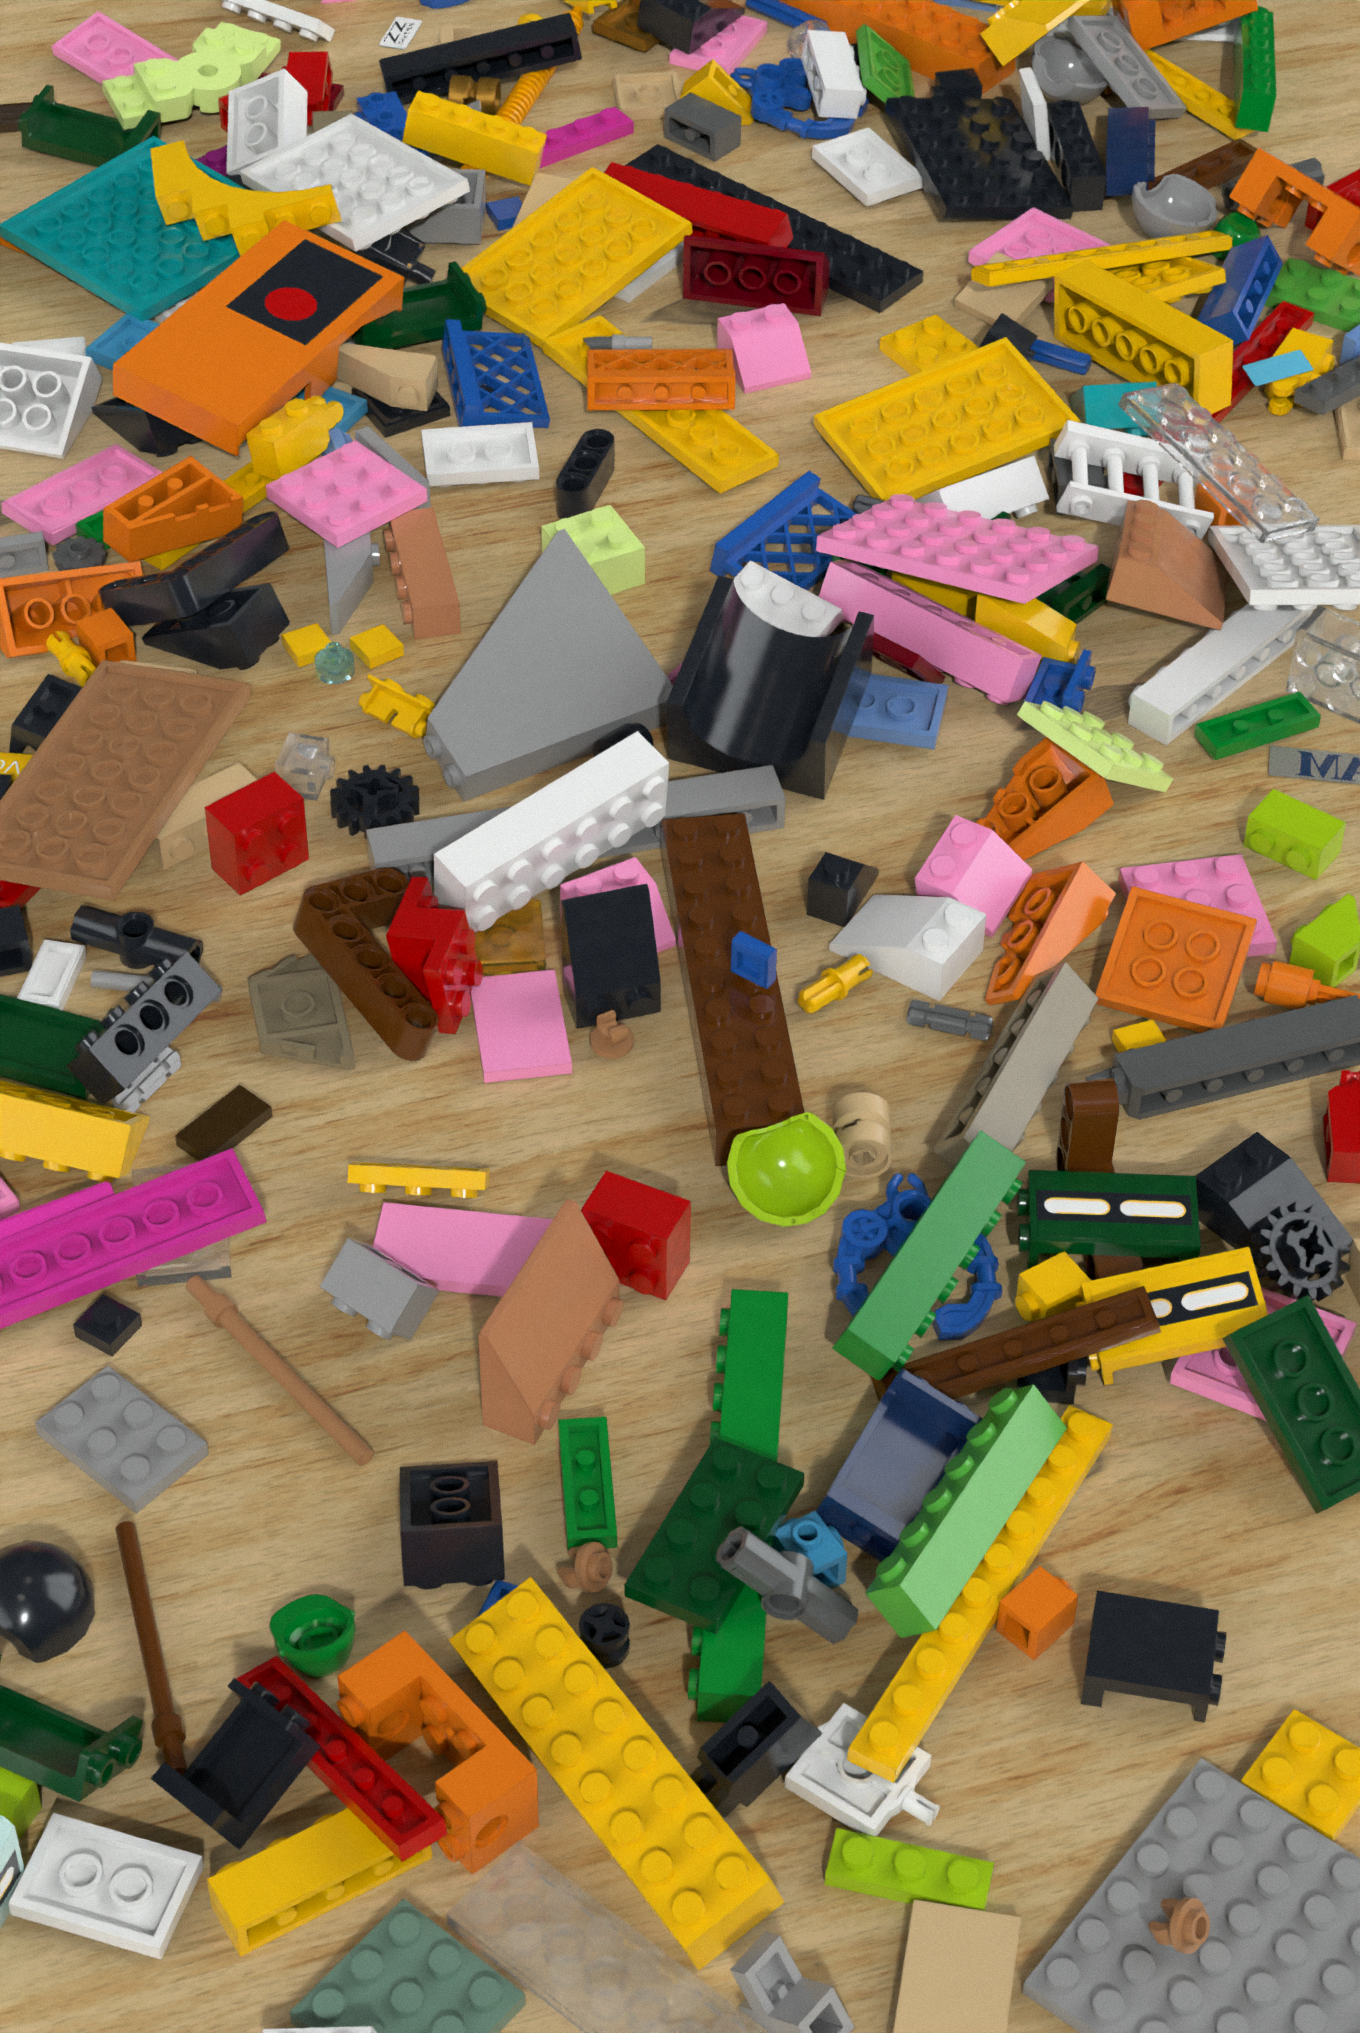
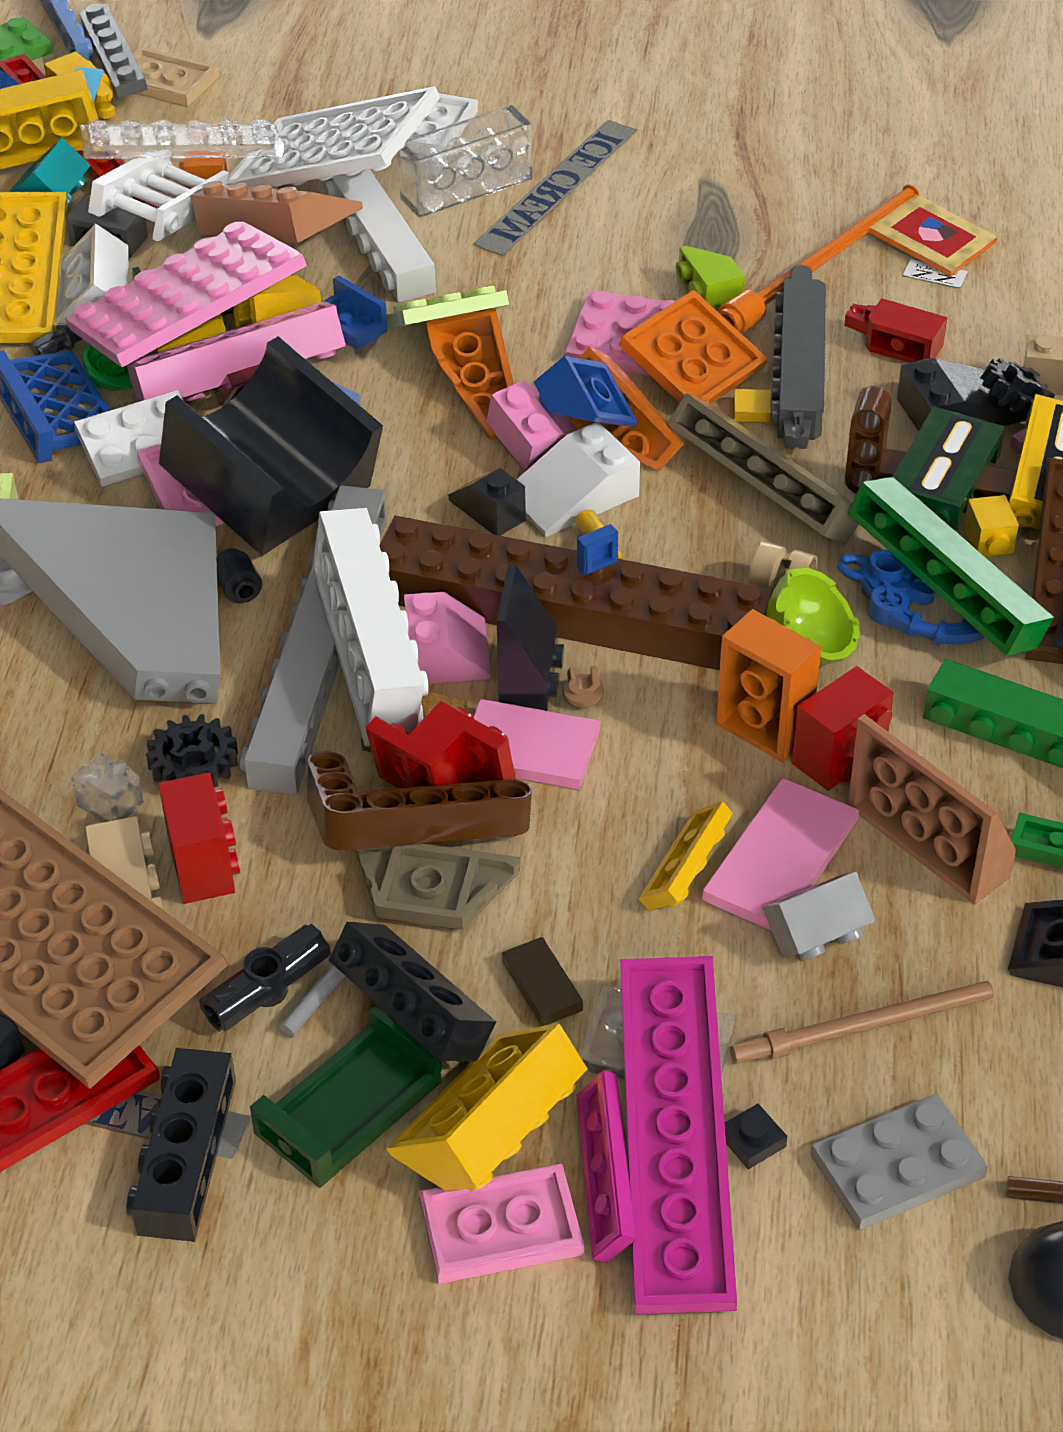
camera: 65 degrees left, 0 degrees up
white tile [17,939,87,1011] -> none
yellow hinge [358,674,436,739] -> none
dark grey axle [907,999,993,1041] -> none
green plate [1194,691,1321,760] -> none
lime brick [1243,789,1346,880] -> none
none -> blue slope [534,355,638,427]
none -> orange brick [716,609,821,763]

